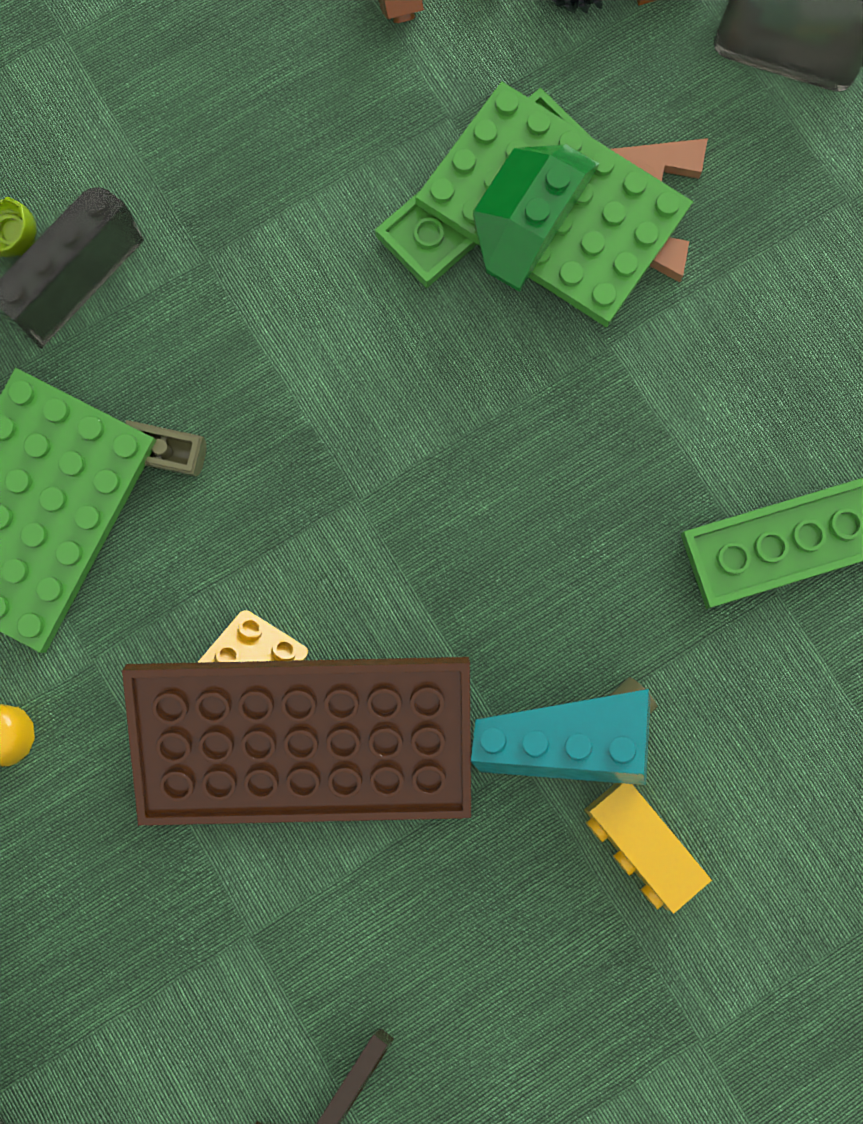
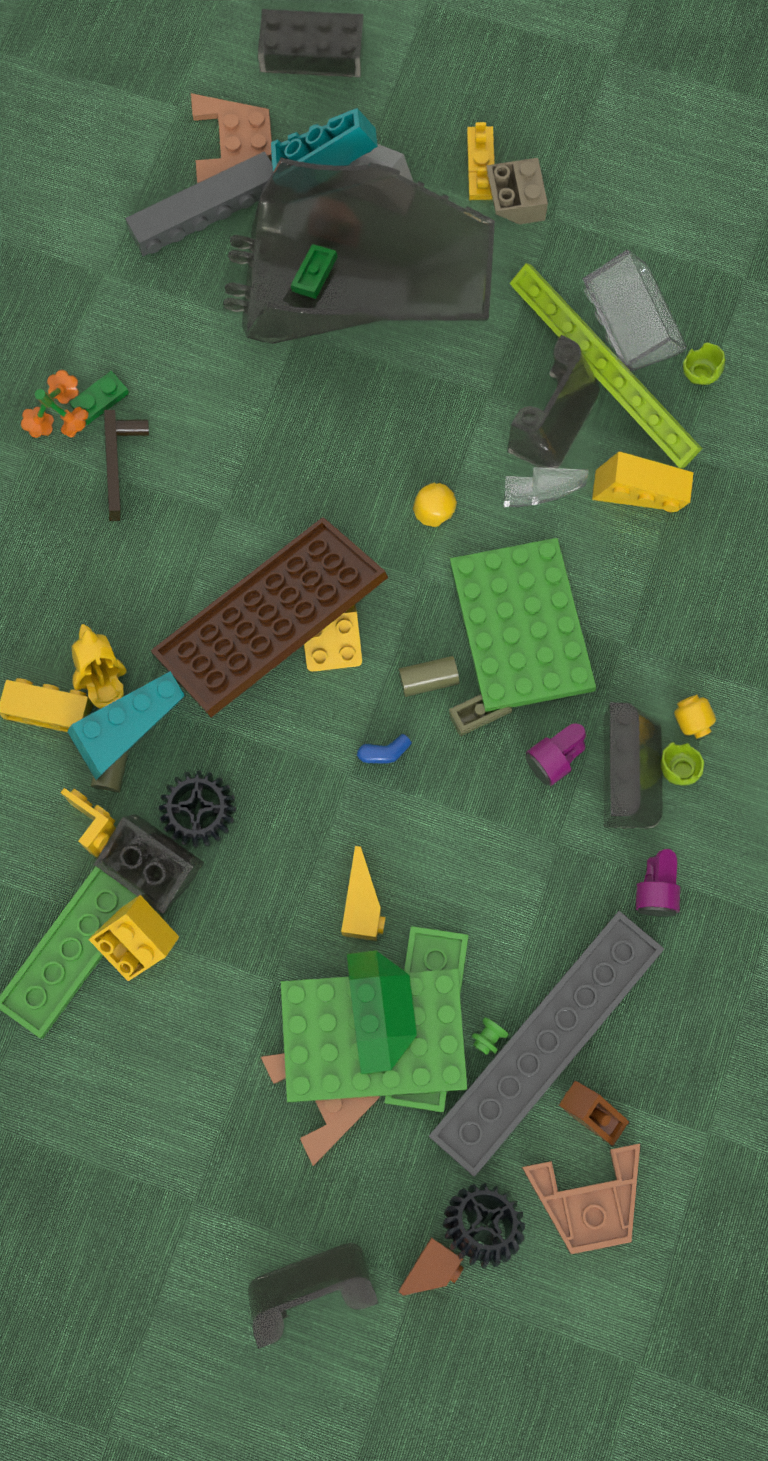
camera: 145 degrees right, 5 degrees down
none -> yellow bracket [60,788,119,859]
none -> yellow head [72,624,127,709]
none -> yellow slope [89,895,179,981]
none -> clear smoke slope [94,814,204,914]
none -> black gear [158,770,236,848]
none -> yellow slope [341,846,386,941]
none -> blue arm [357,734,412,764]
none -> olive brick [398,656,459,697]
none -> dark grey plate [428,911,664,1177]
none -> bright green wheel [471,1017,509,1055]
none -> magenta piece [525,724,586,786]
none -> magenta piece [635,849,681,916]

